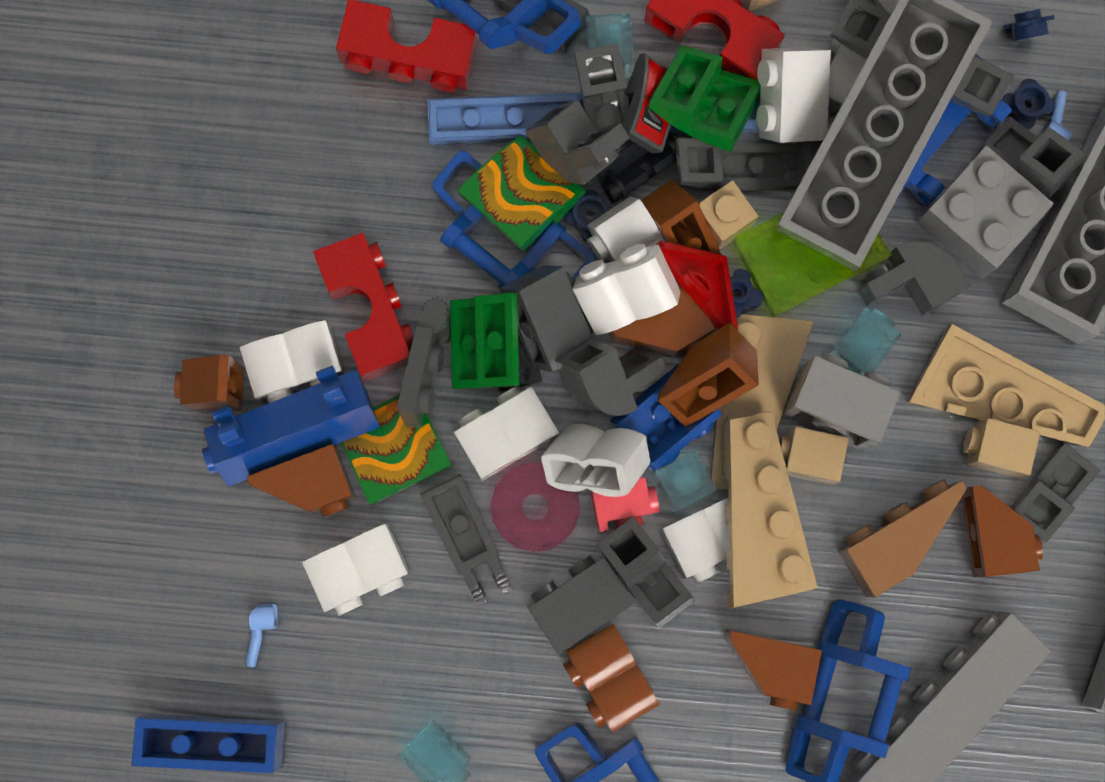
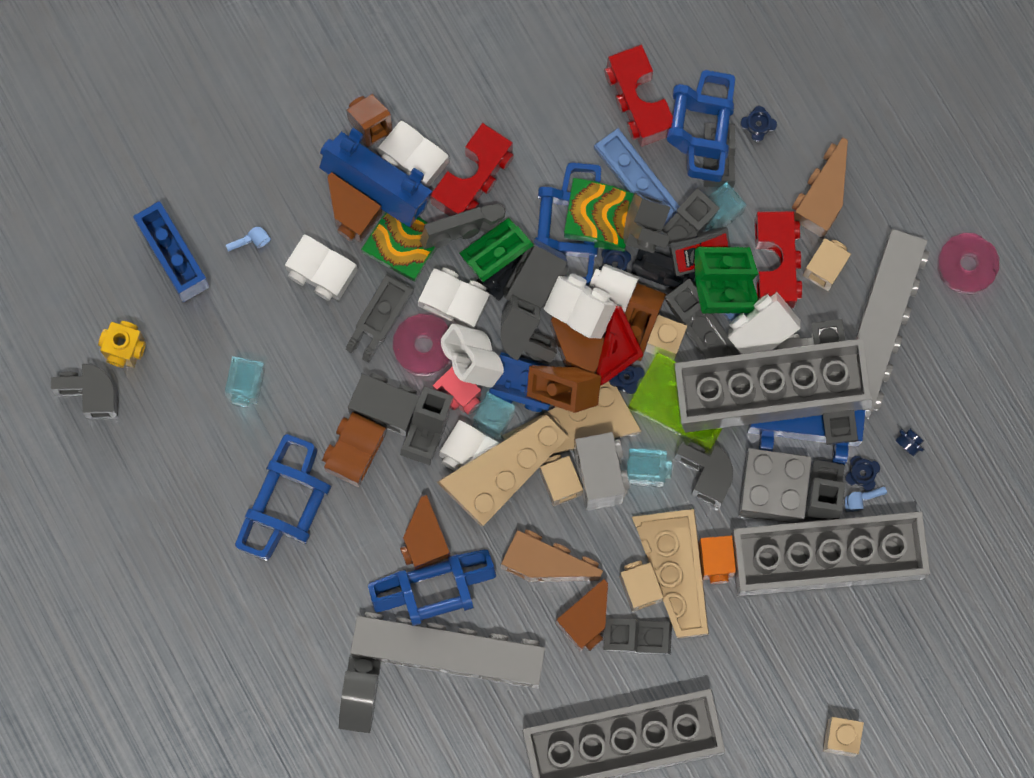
camera: 60 degrees right, 5 degrees down
none -> orange brick [699,535,736,584]

